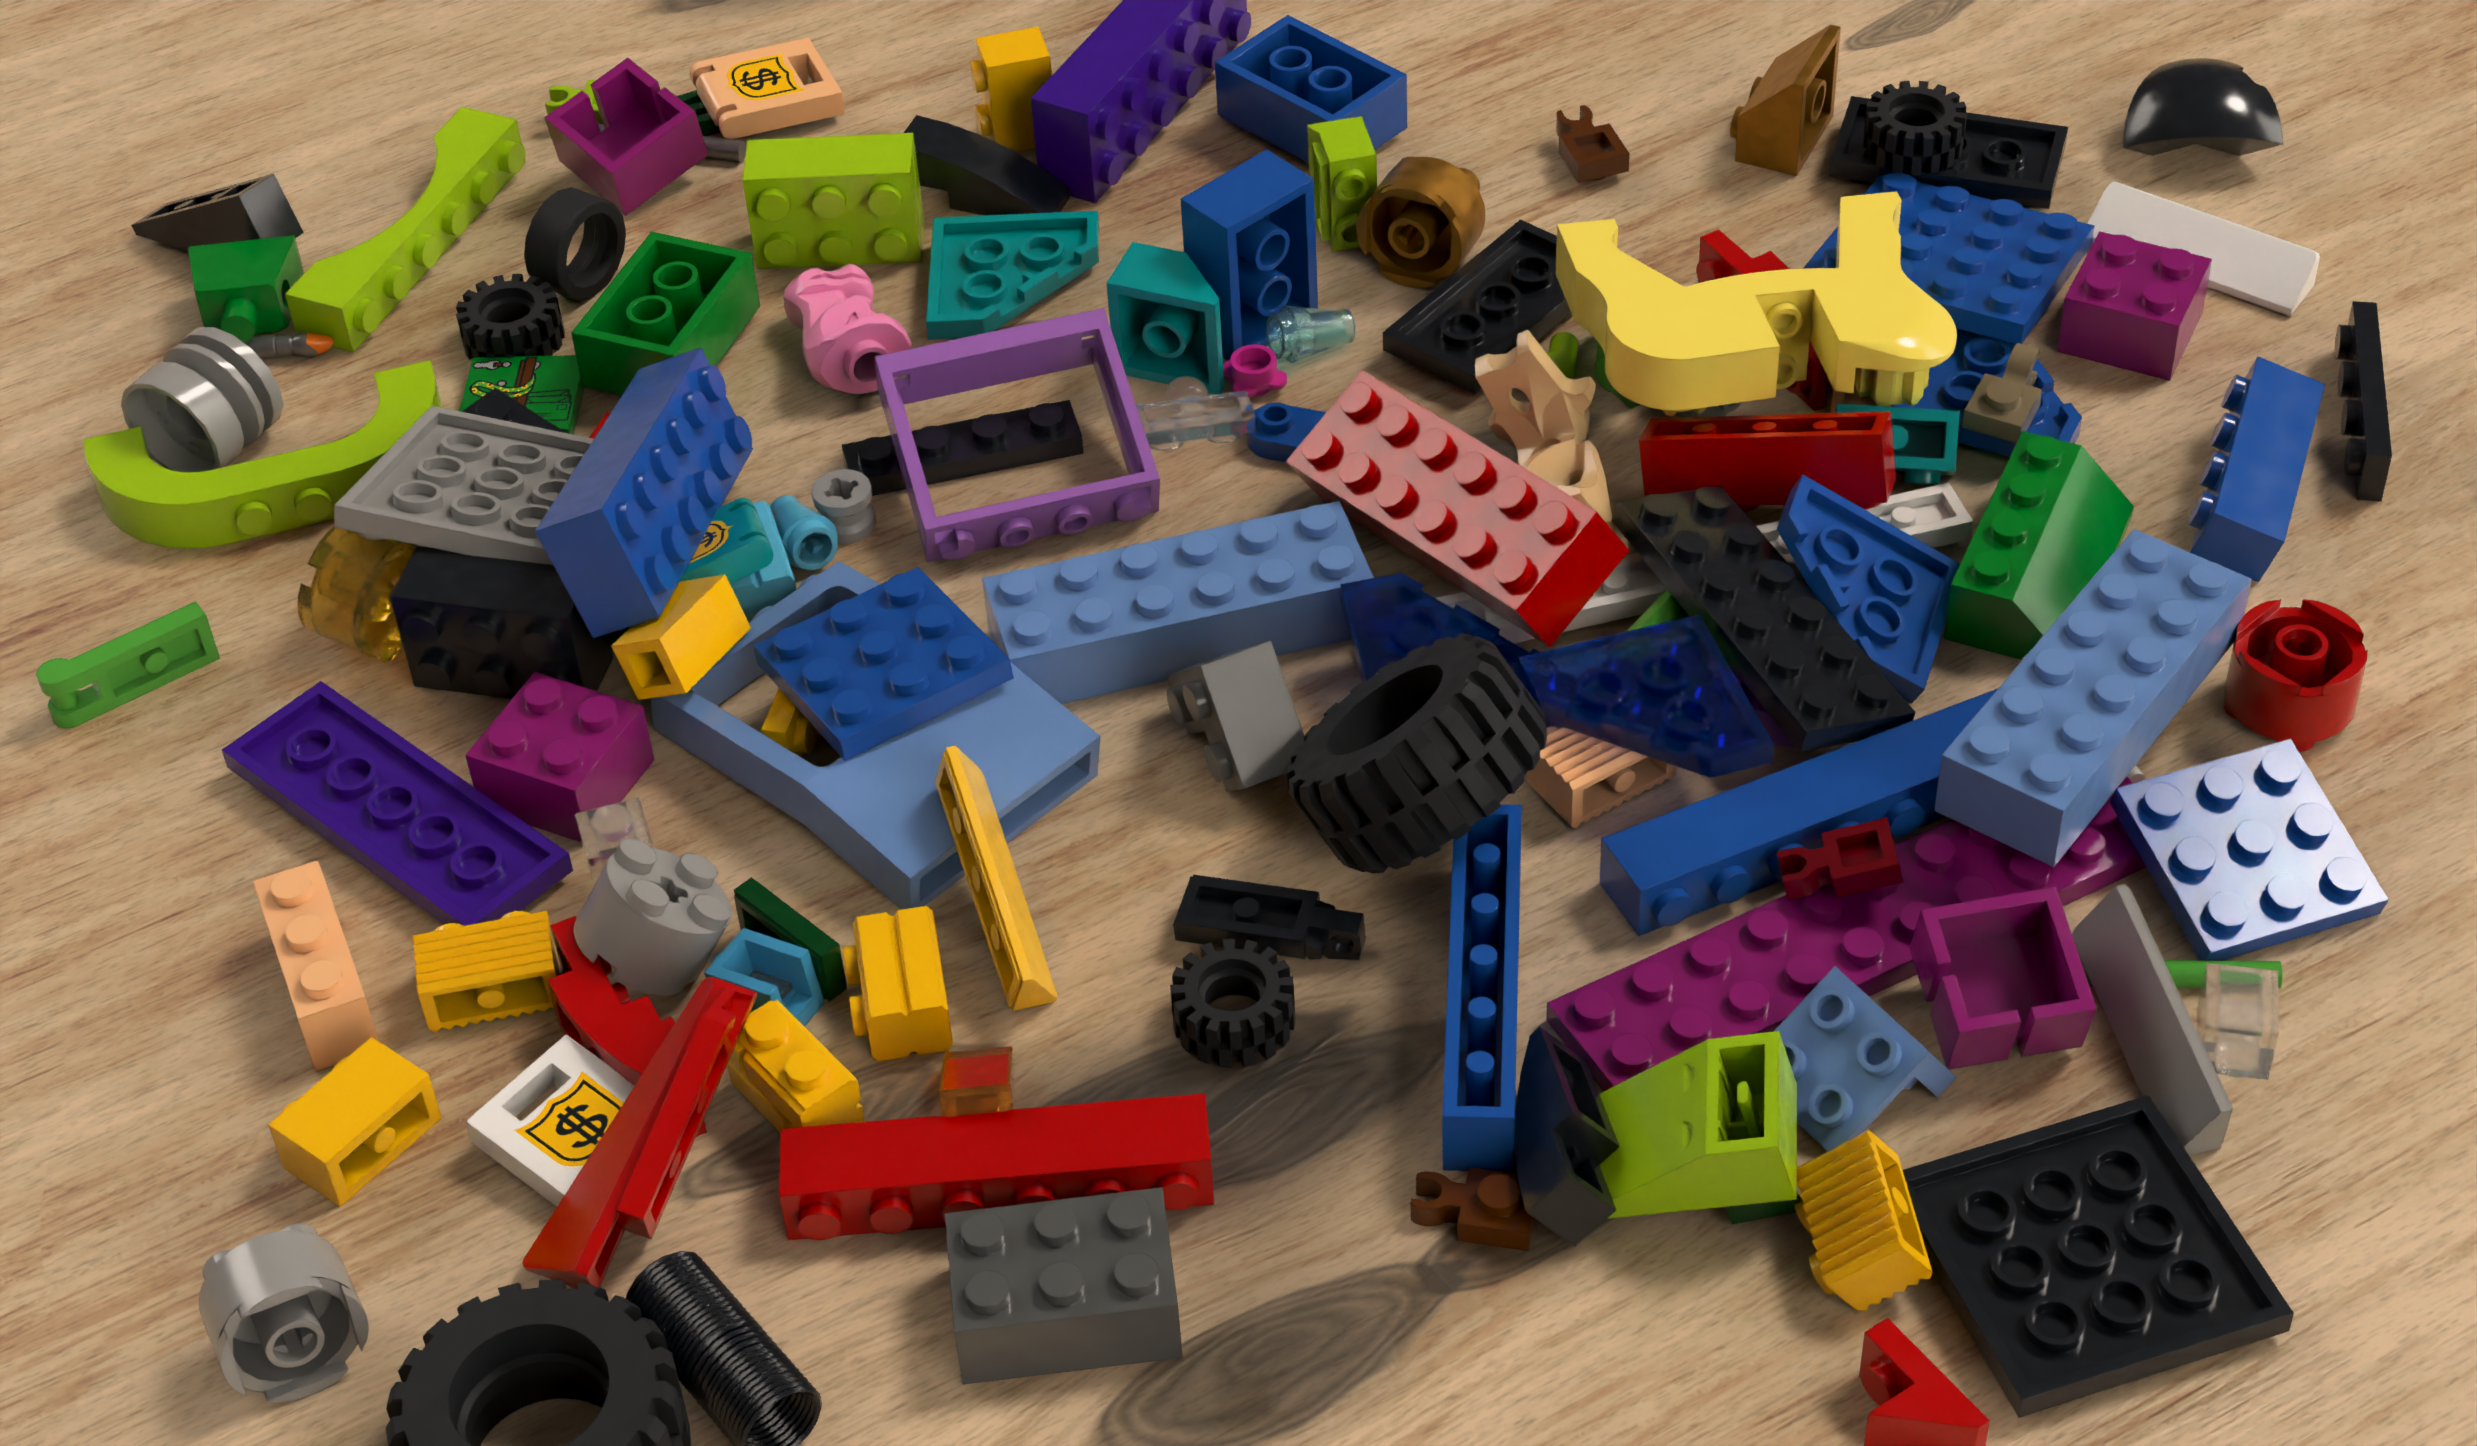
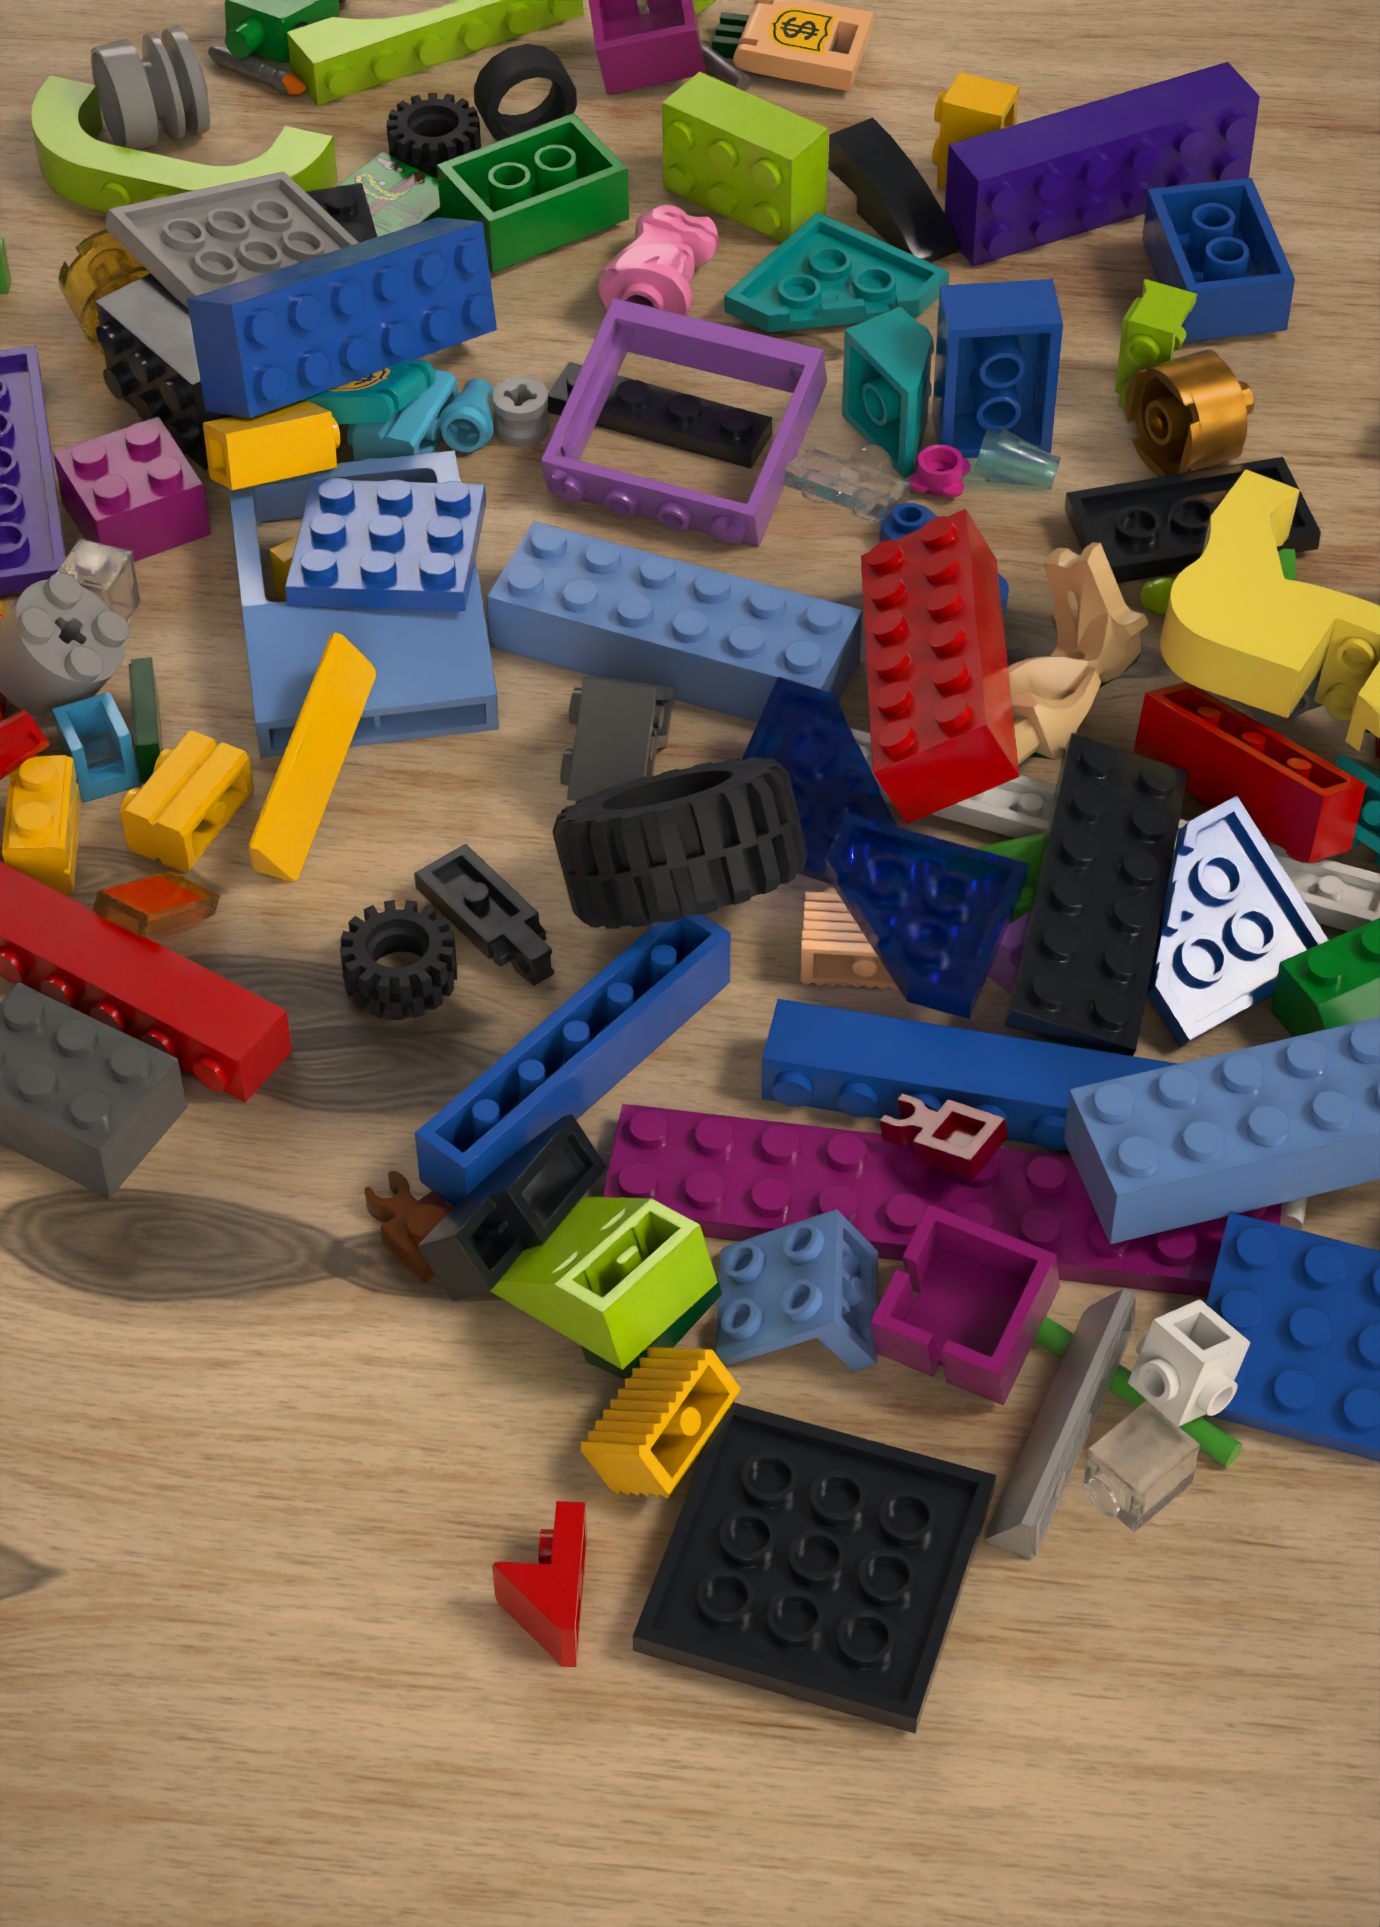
camera: 35 degrees right, 5 degrees up
none -> white brick [1128,1299,1251,1427]

